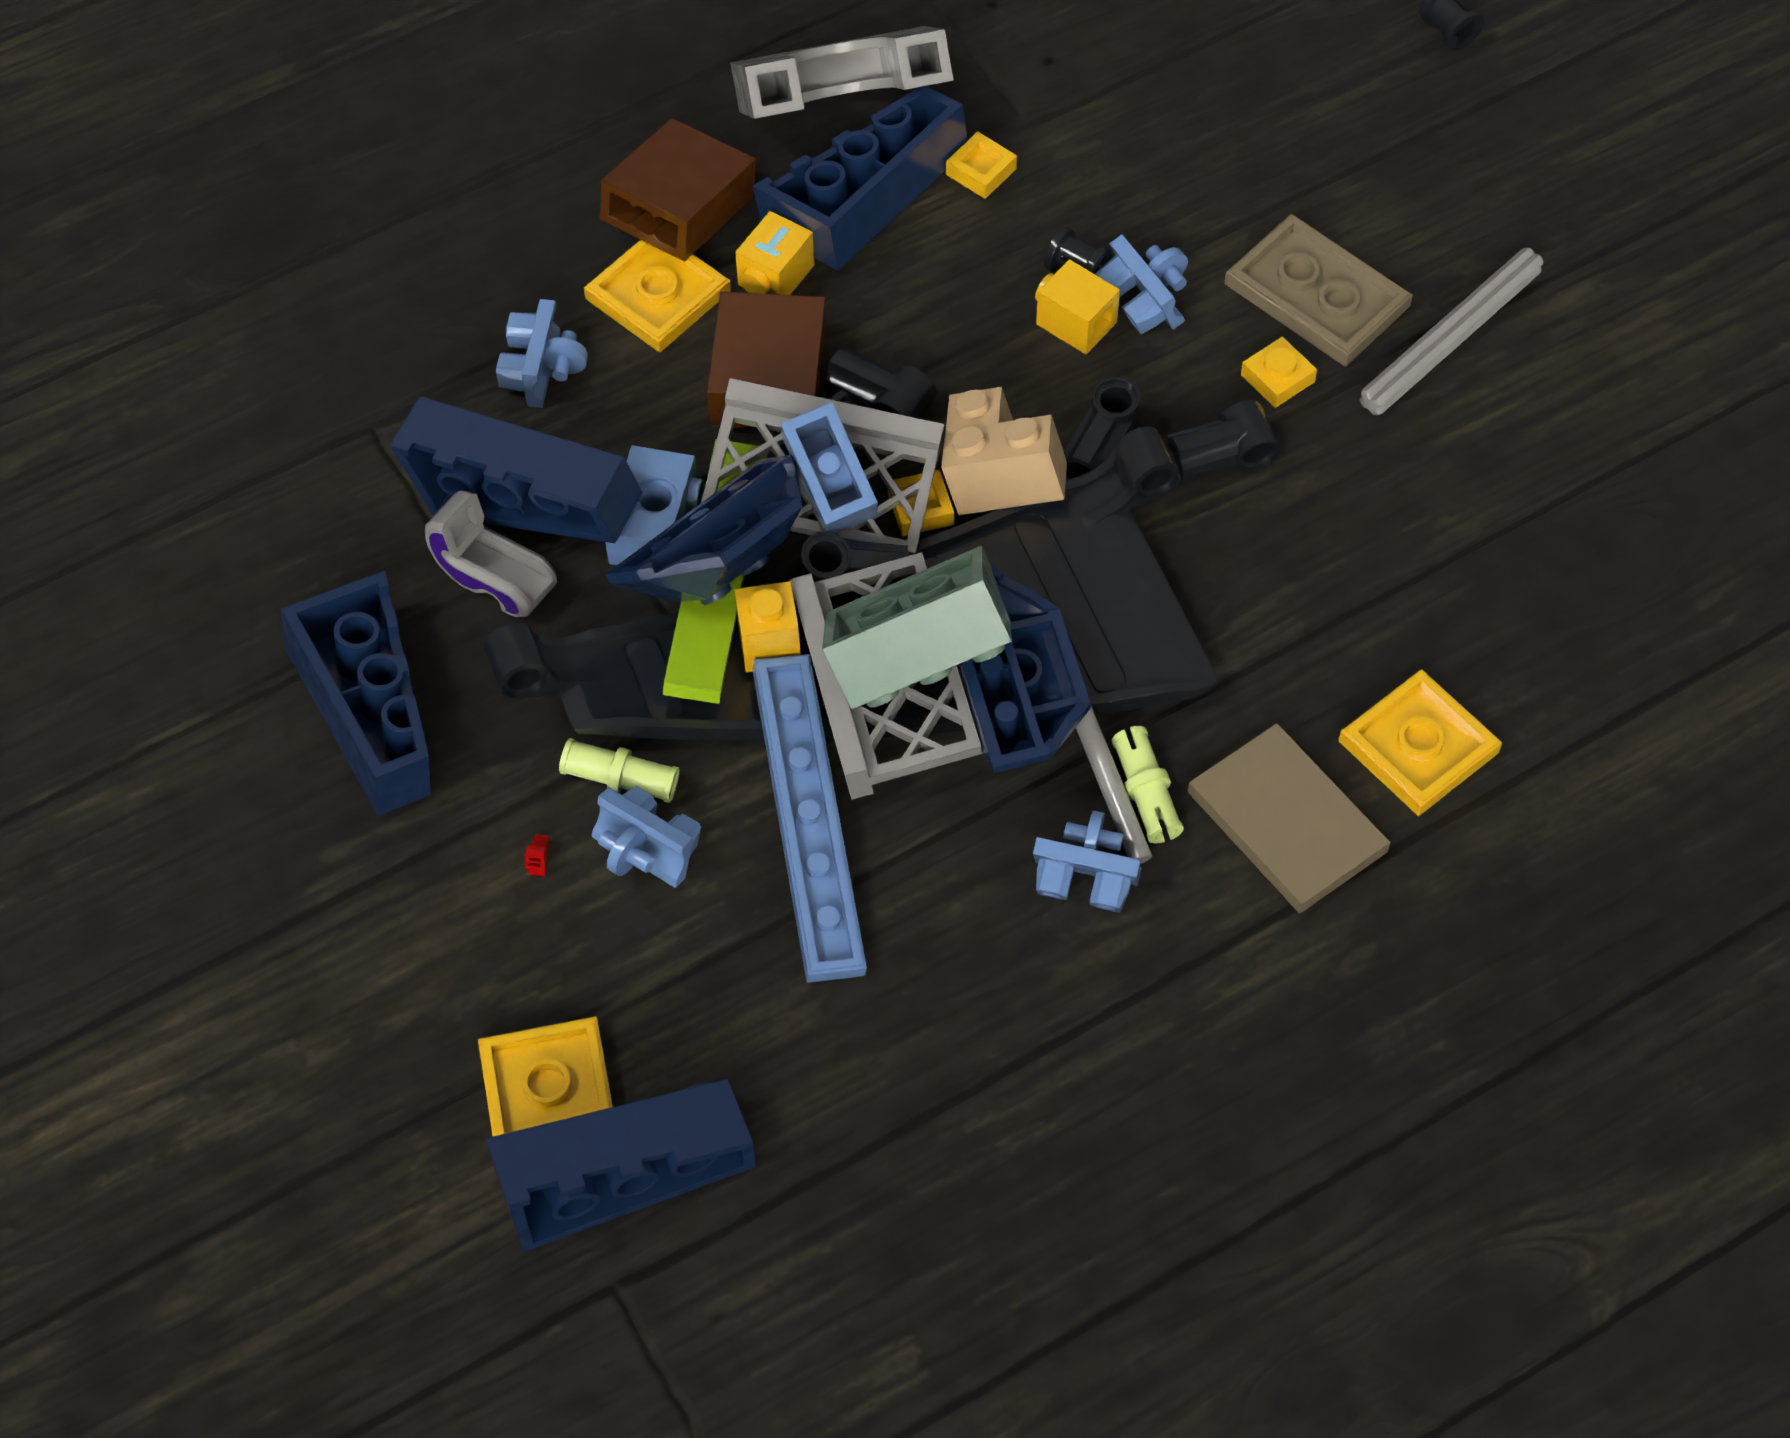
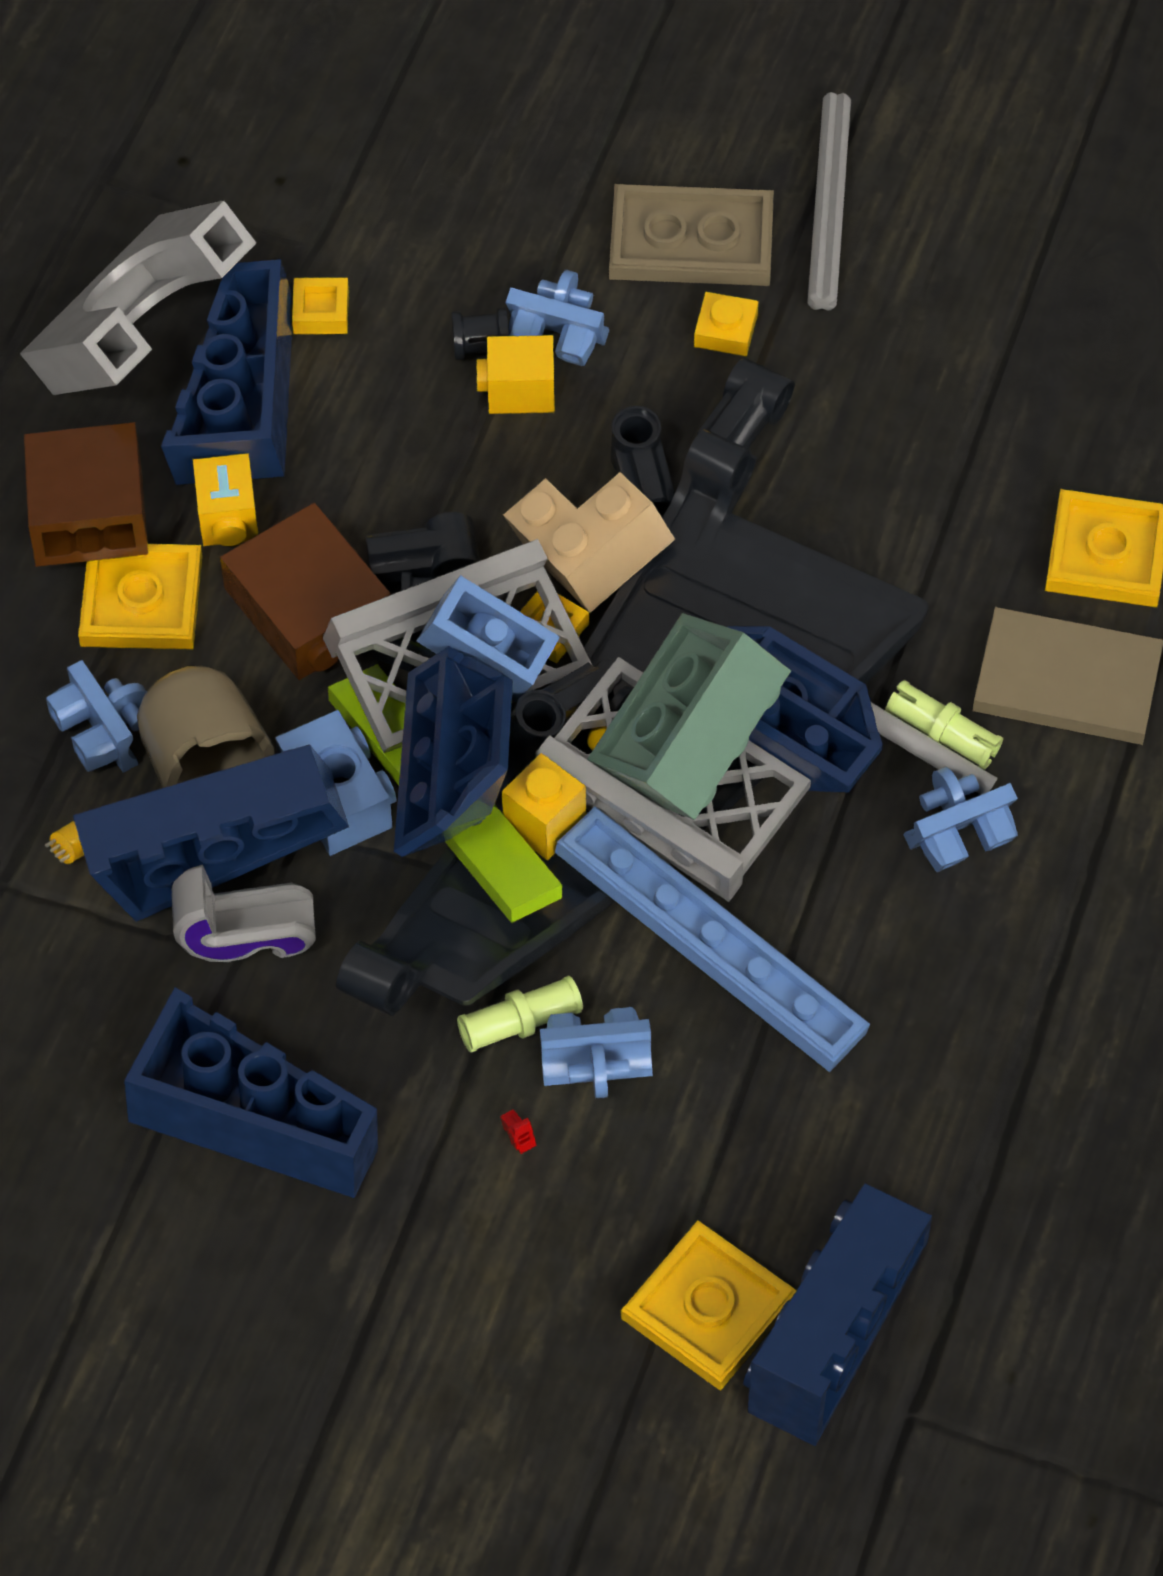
camera: 40 degrees left, 0 degrees up
none -> dark tan cylinder [137,666,275,788]

